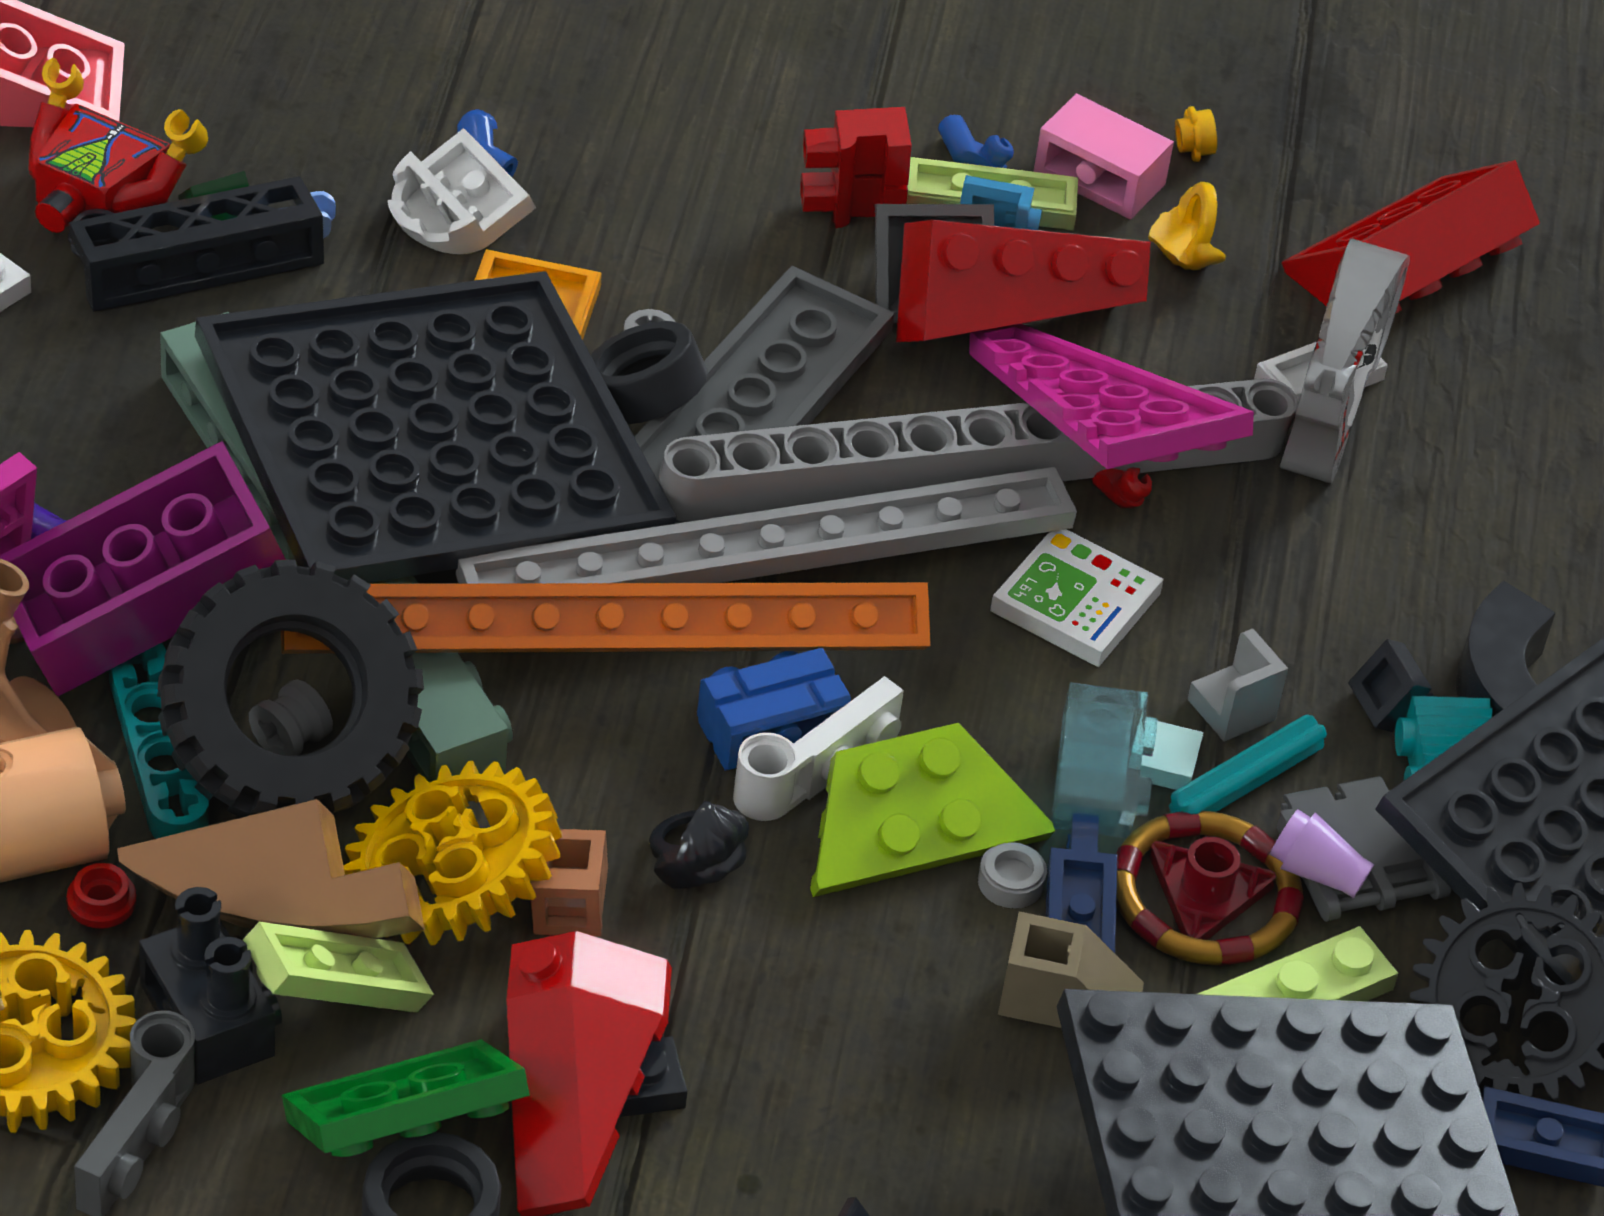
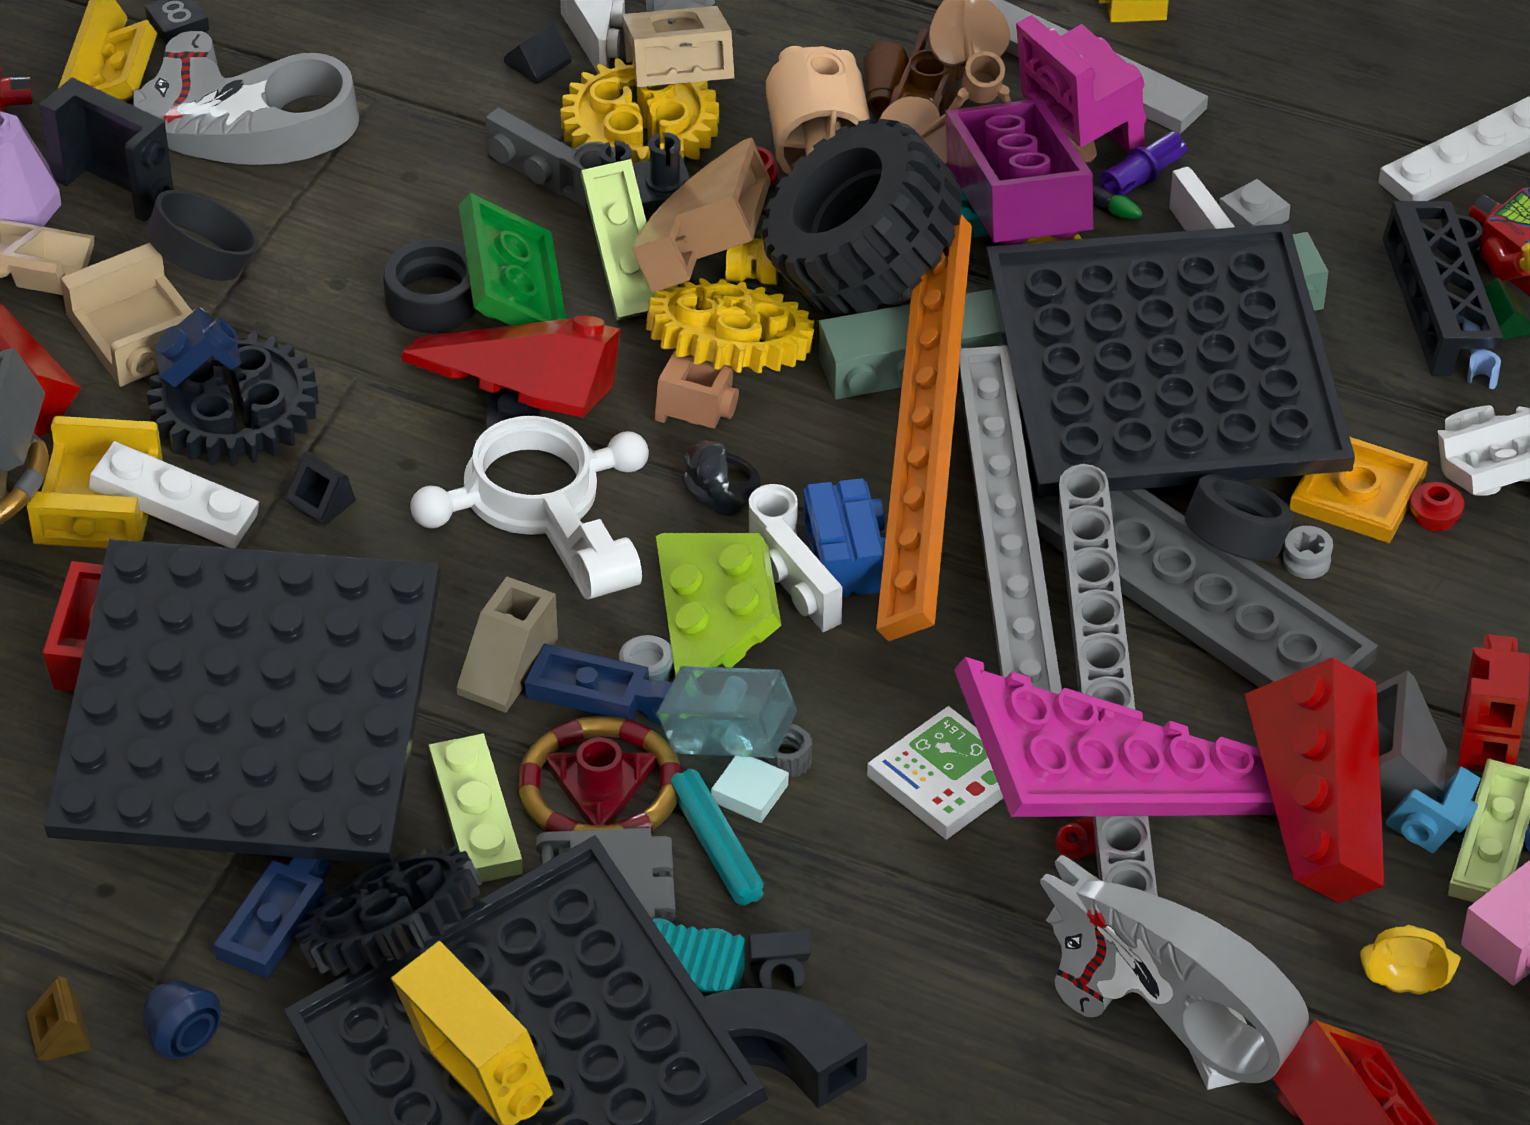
camera: 110 degrees right, 0 degrees up
light grey panel [1187,629,1288,742] -> none
lavender cone [1270,809,1374,898] -> none
none -> white piece [410,416,649,599]
none -> white tile [1169,167,1235,231]
none -> light grey plate [1219,179,1290,227]
none -> red plate [1410,482,1464,531]

